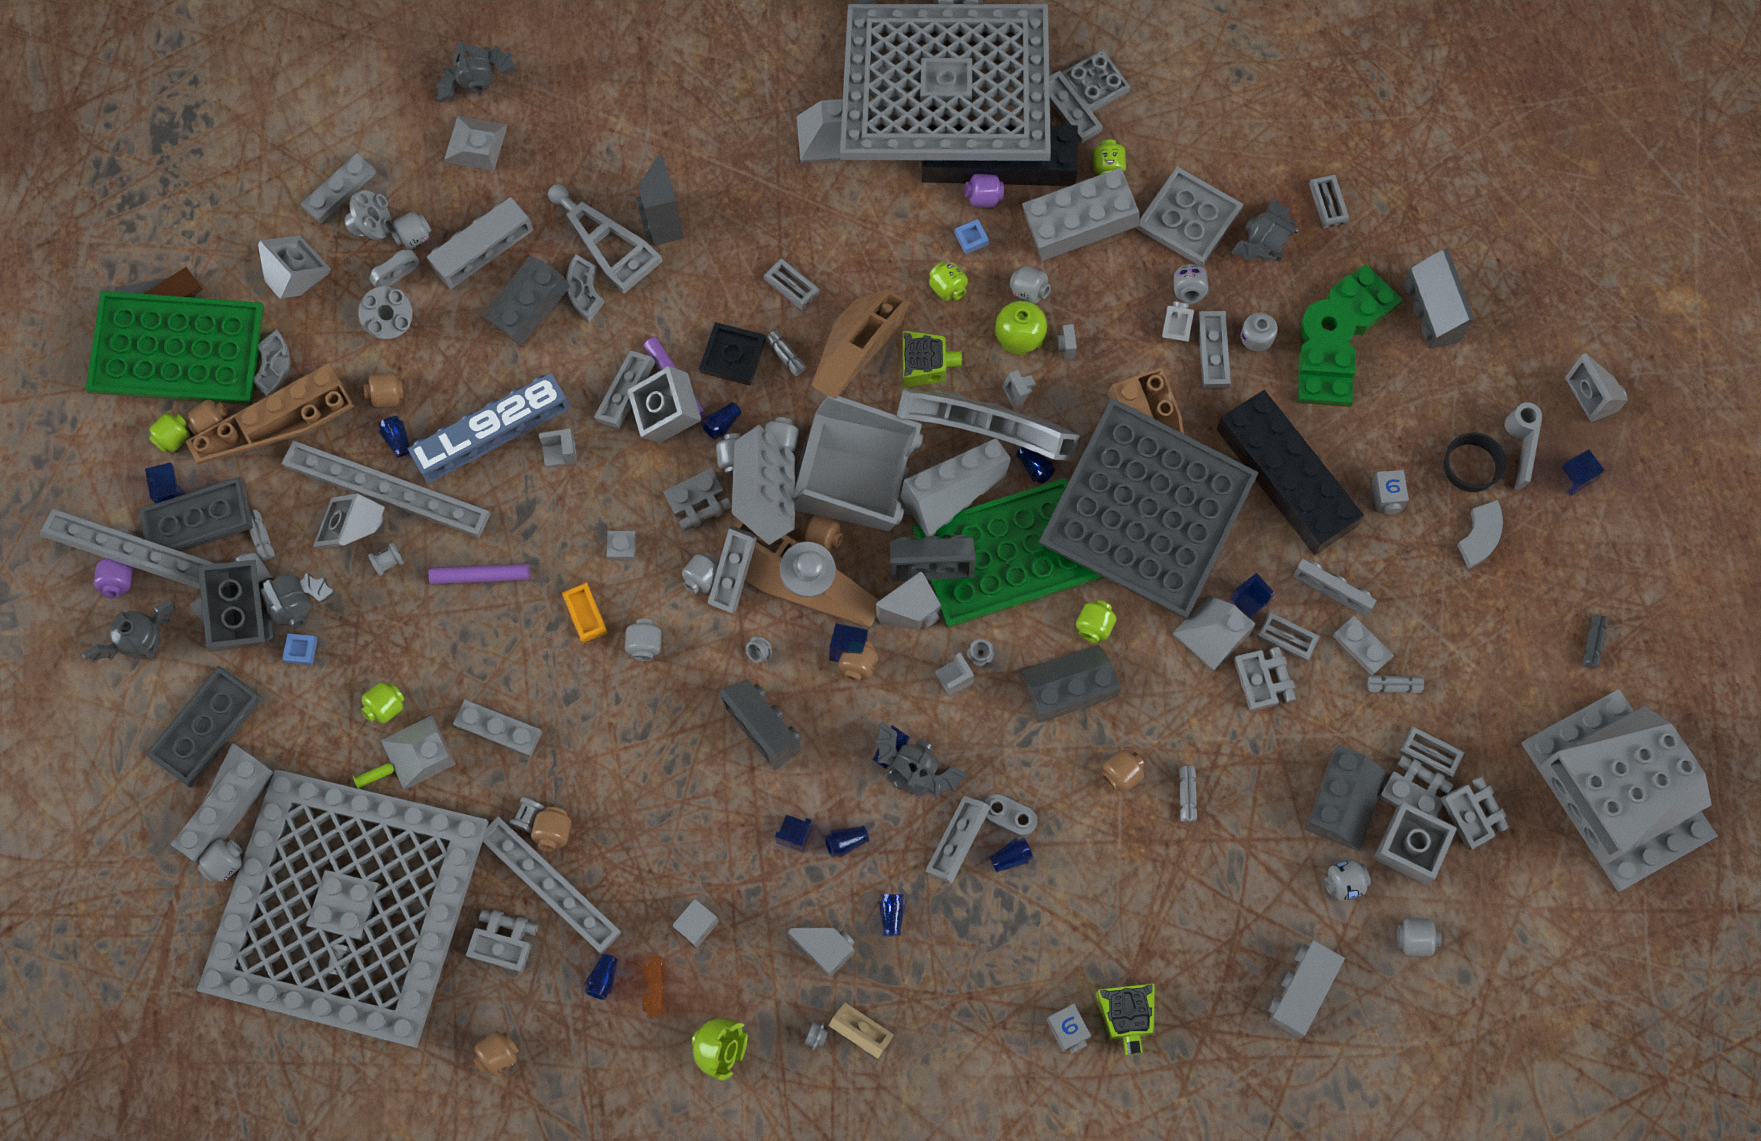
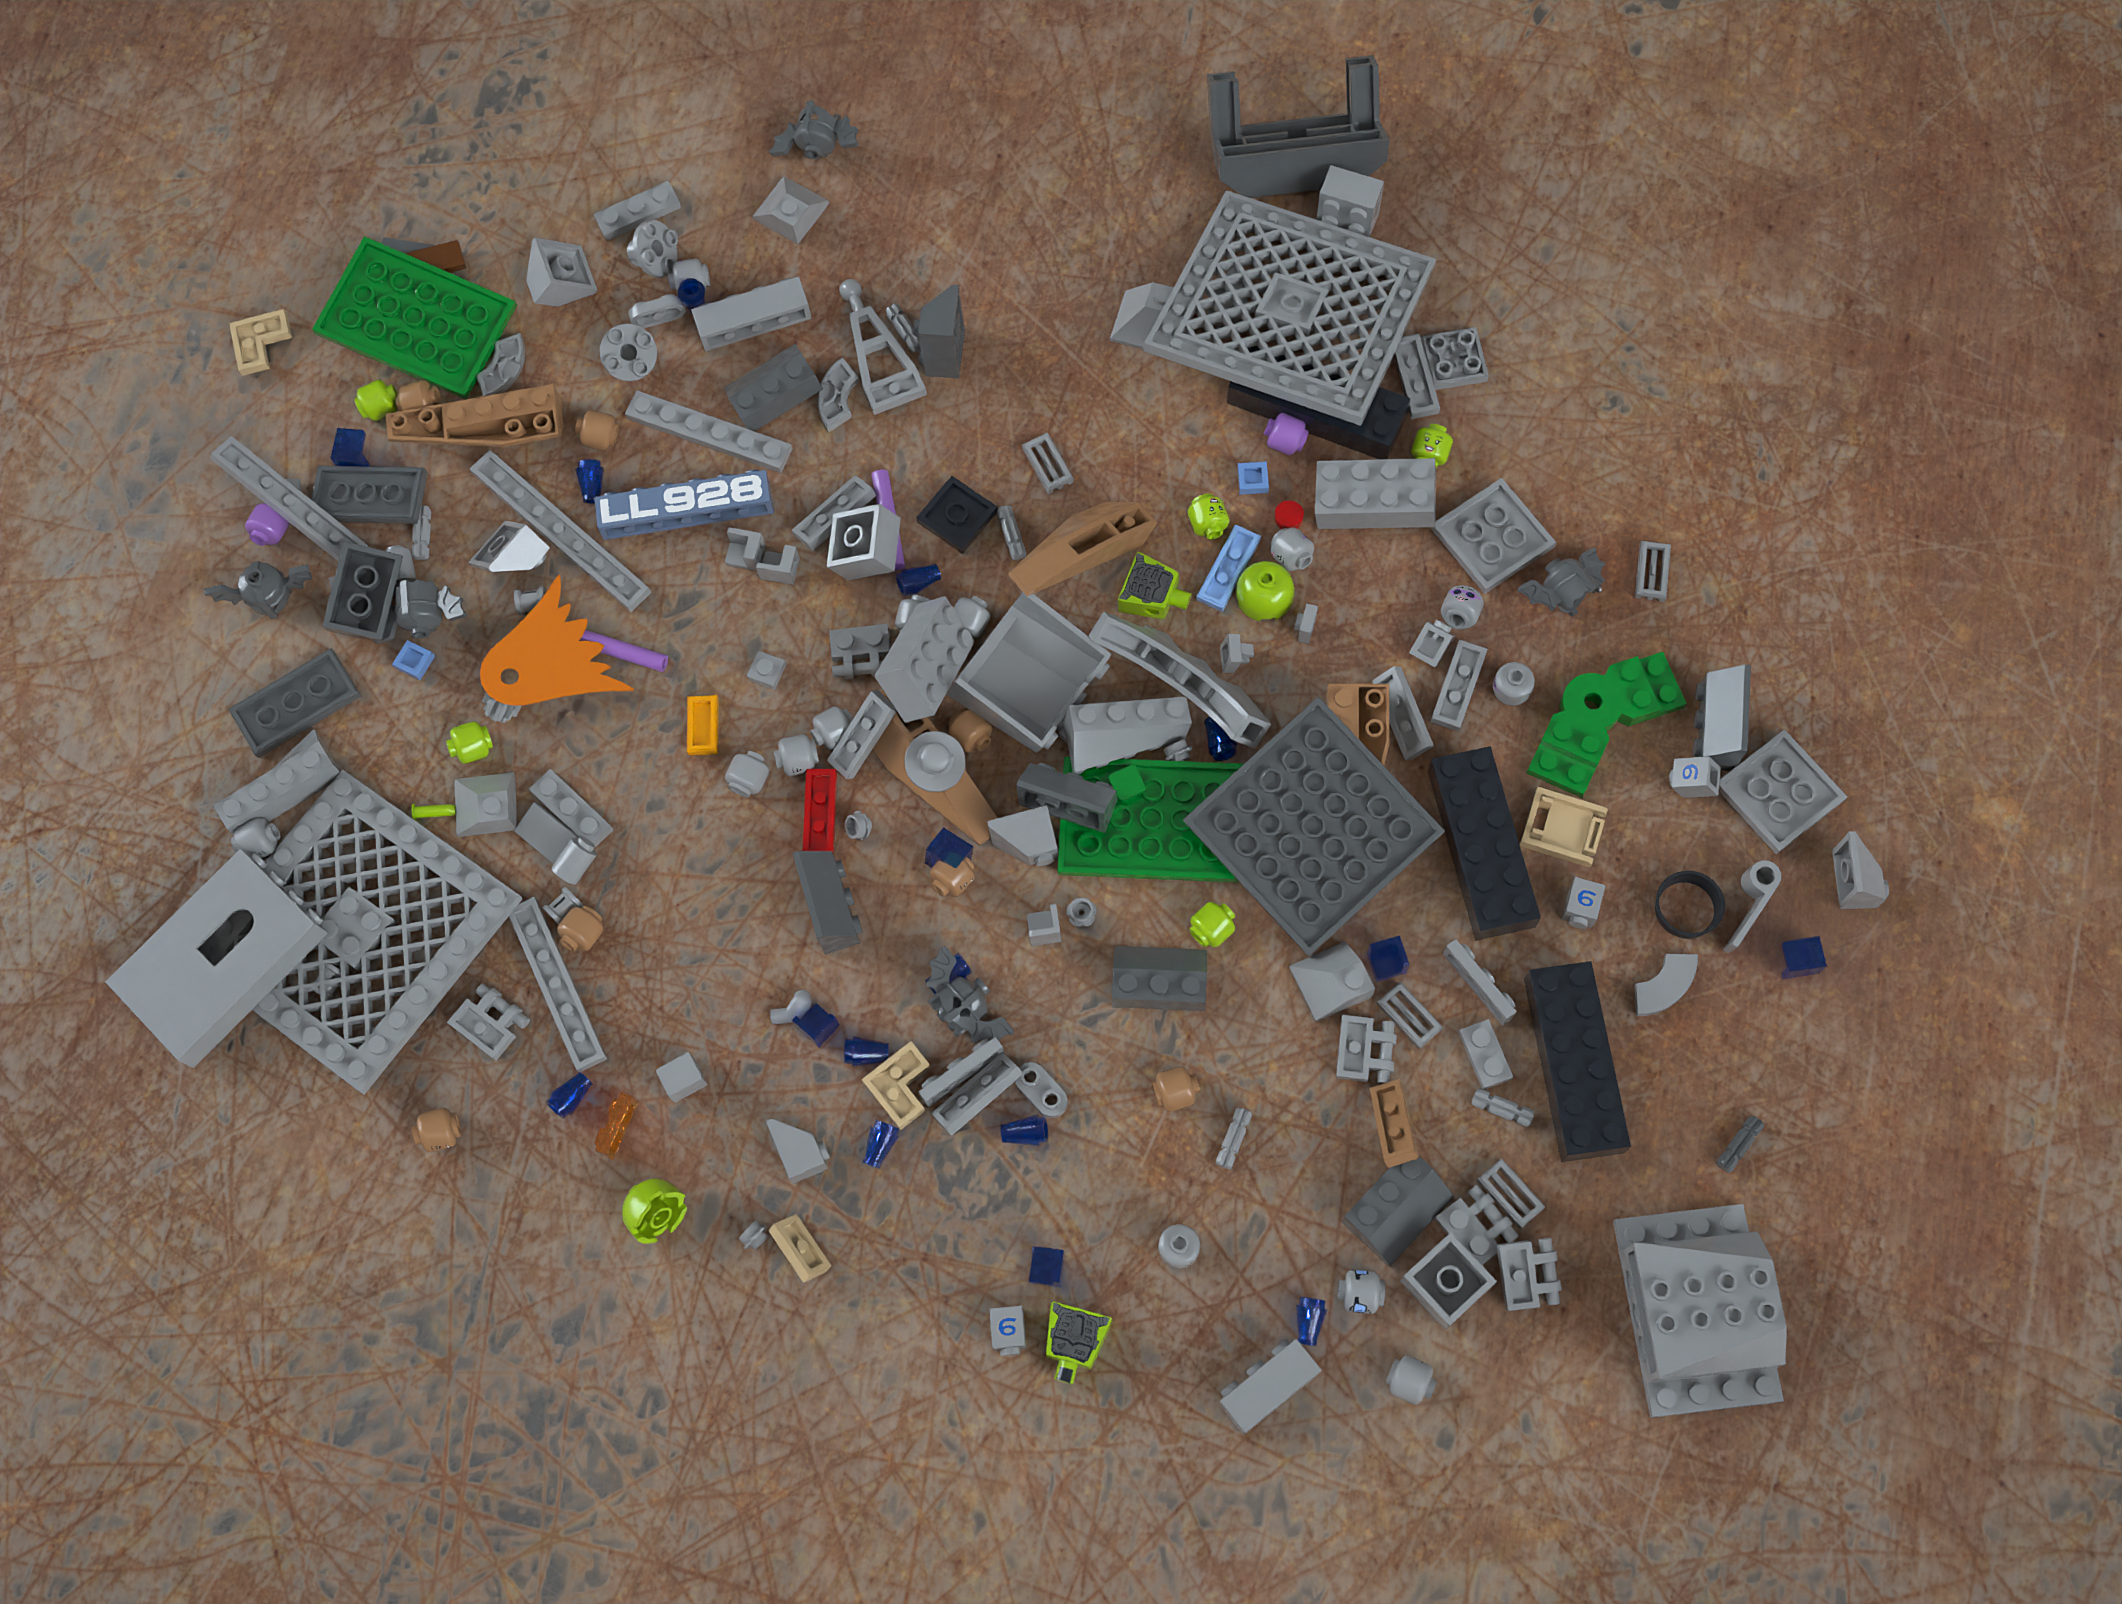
camera: 25 degrees right, 0 degrees up
none -> light grey panel [106,849,328,1068]
none -> tan plate [229,309,292,376]
none -> orange piece [480,575,634,706]
none -> light grey gear [482,692,522,723]
none -> light grey door [514,802,597,885]
none -> light grey plate [625,391,793,473]
none -> clear blue cone [677,278,705,315]
none -> light grey panel [756,545,800,585]
none -> light grey arm [770,990,812,1025]
none -> light grey head [773,734,819,776]
none -> red plate [802,769,837,855]
none -> tan plate [862,1041,931,1130]
none -> light grey axle [886,303,918,353]
none -> light grey plate [919,1037,1004,1108]
none -> clear blue panel [1029,1246,1065,1288]
none -> green piece [1108,765,1146,802]
none -> light grey head [1158,1224,1200,1269]
none -> light grey plate [1163,739,1192,761]
none -> light blue tile [1196,524,1261,612]
none -> red tile [1274,500,1304,529]
none -> clear blue cone [1296,1296,1328,1346]
none -> medium nougat plate [1370,1079,1419,1168]
none -> light grey plate [1372,666,1434,760]
none -> tan container [1520,787,1608,867]
none -> black brick [1524,961,1631,1162]
none -> light grey brick [1669,757,1721,798]
none -> light grey plate [1719,729,1847,854]

